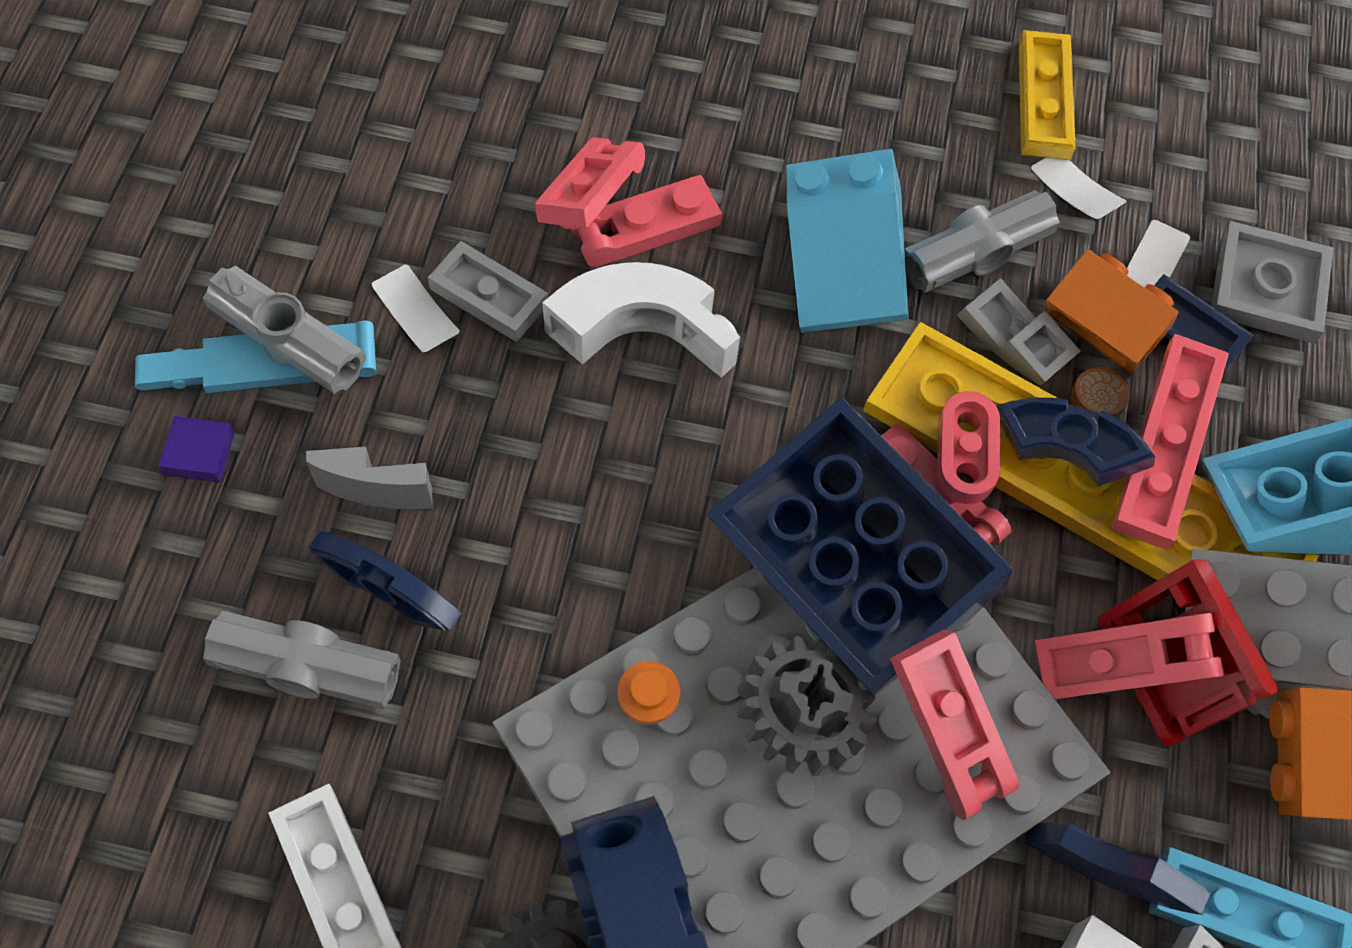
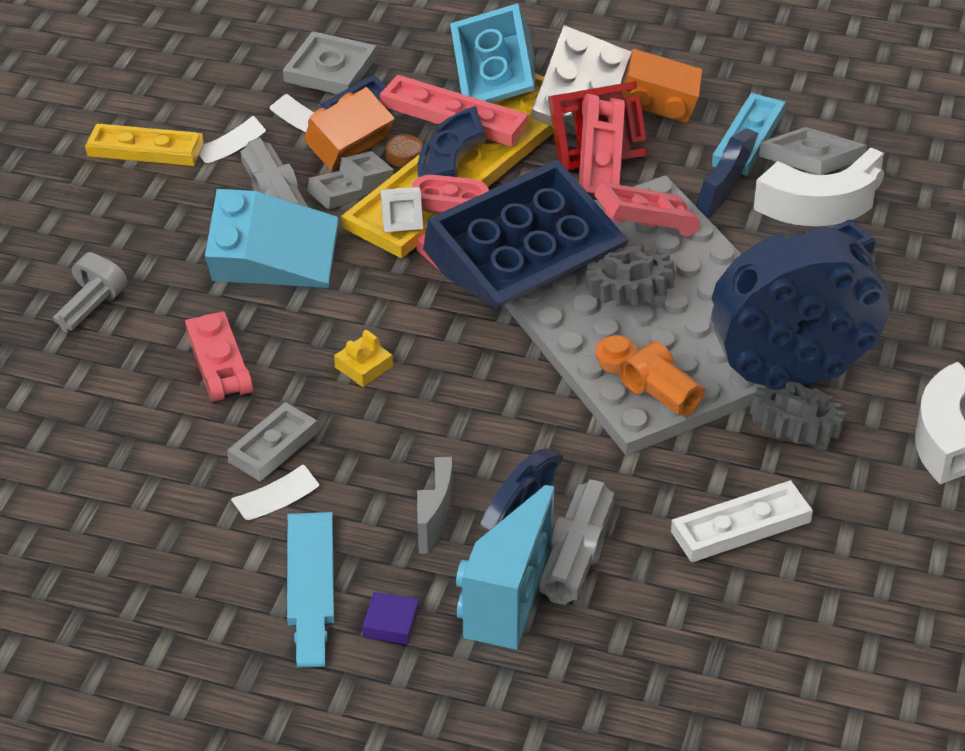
camera: 80 degrees left, 20 degrees down
light grey piece [203,266,366,394] -> none
coral plate [535,137,645,230] -> none
white arch [543,262,740,378] -> none
none -> light grey piece [53,252,128,333]
none -> yellow tile [334,330,393,387]
none -> white tile [380,187,423,232]
none -> medium azure slope [456,485,554,650]
none -> orange piece [618,341,705,418]

